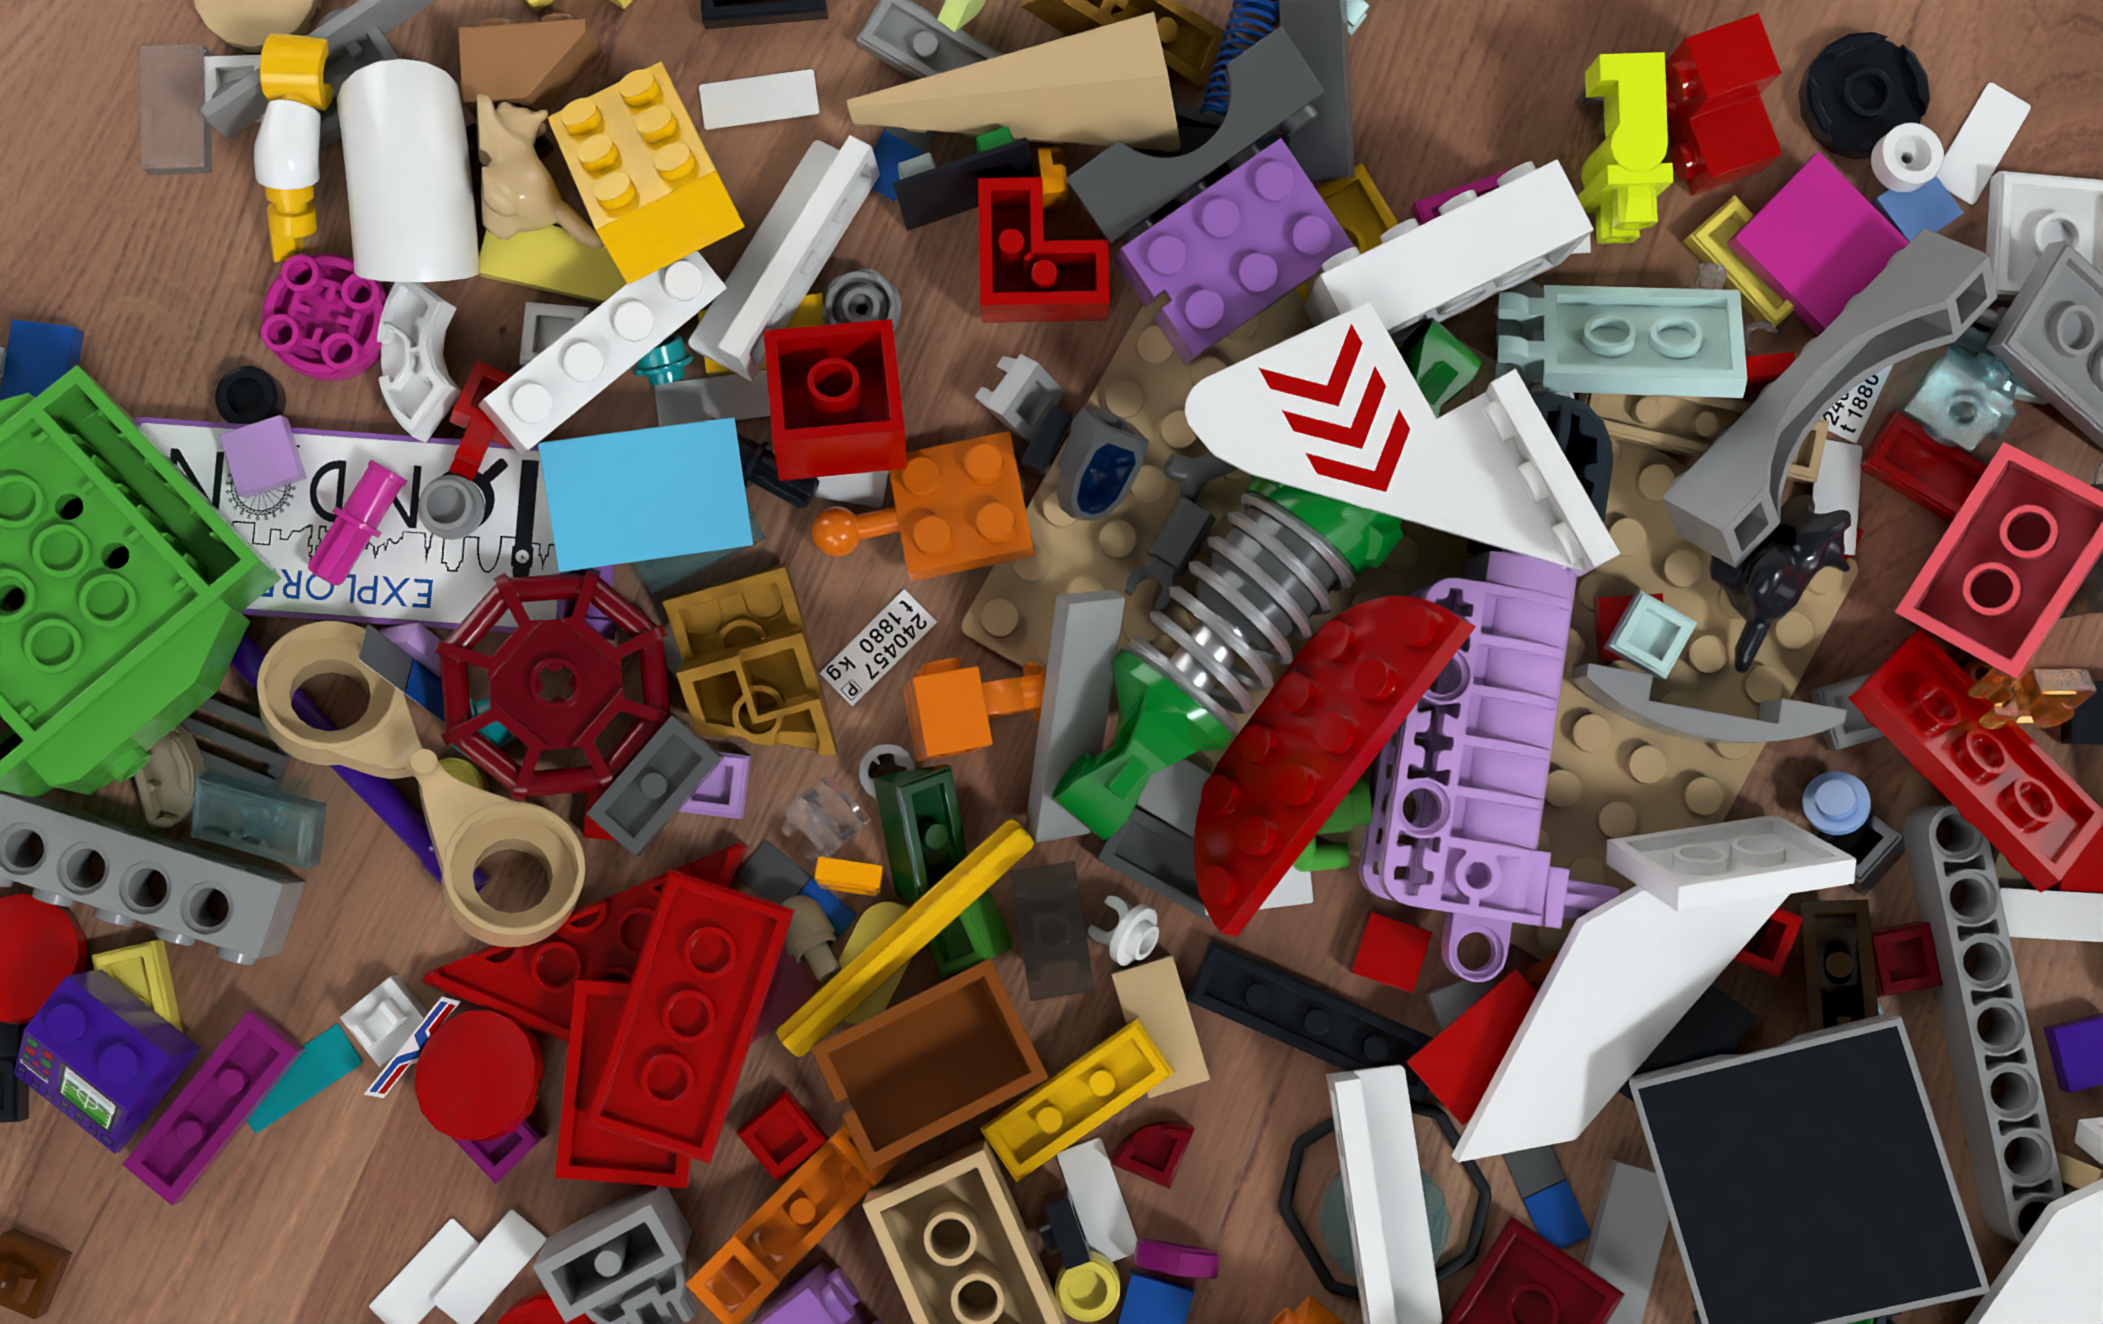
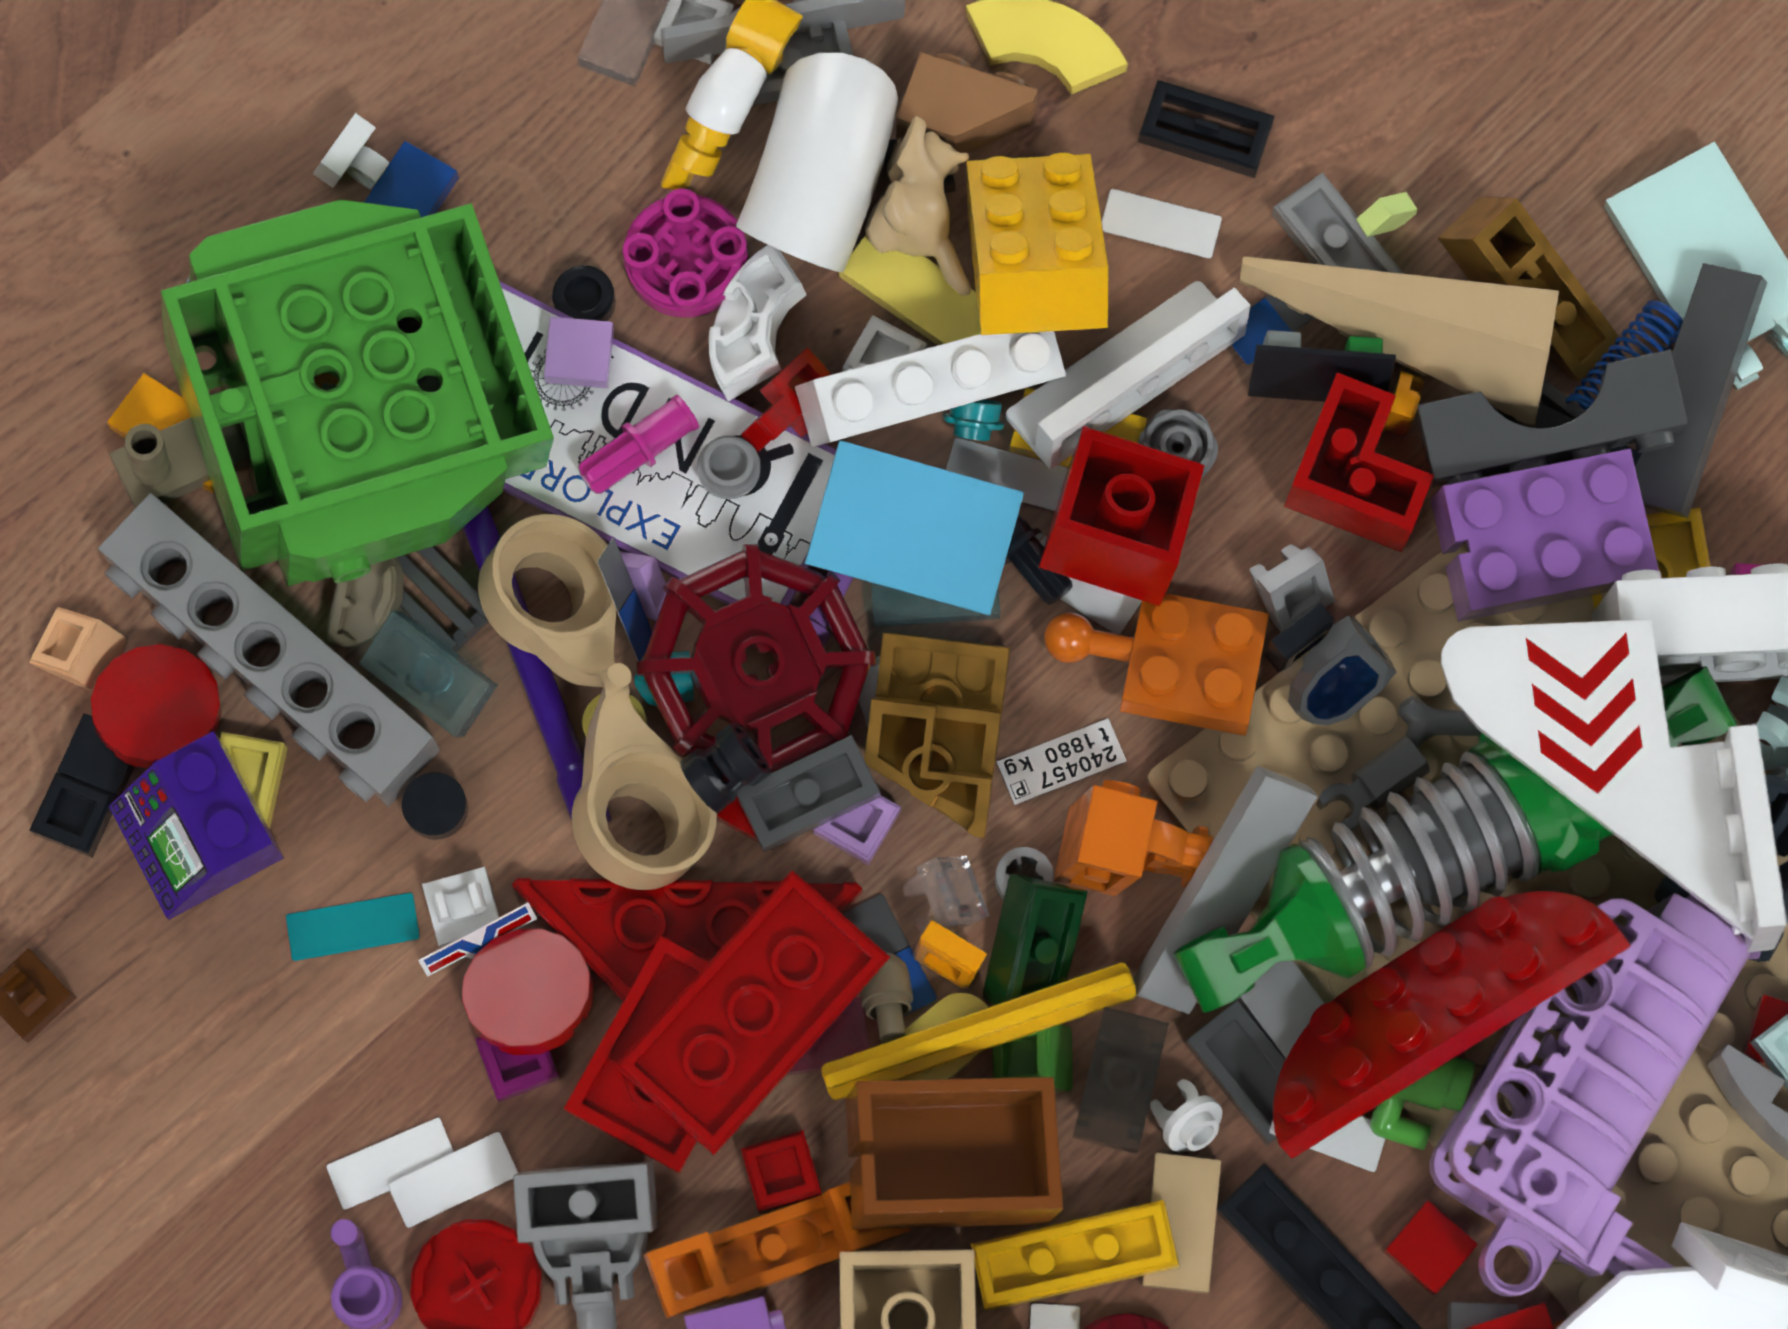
camera: 25 degrees right, 10 degrees down
magenta plate [122,1009,306,1205] -> none
none -> black tile [402,772,468,840]
none -> black wheel [680,722,771,813]

